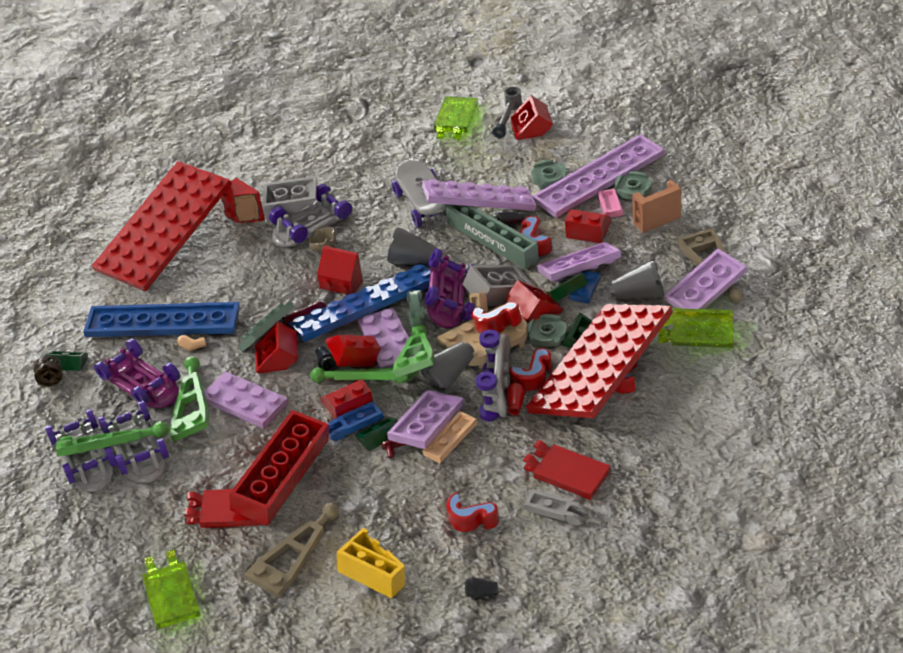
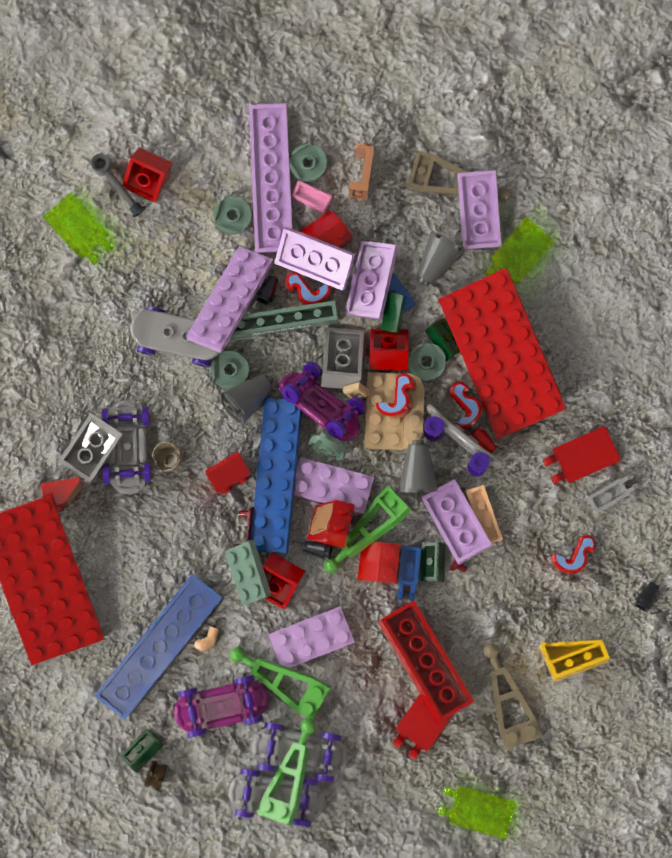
camera: 60 degrees left, 40 degrees up
bright green plate [393,324,435,378] -> none
none -> sand green plate [211,351,249,389]
none -> plate [275,227,355,291]

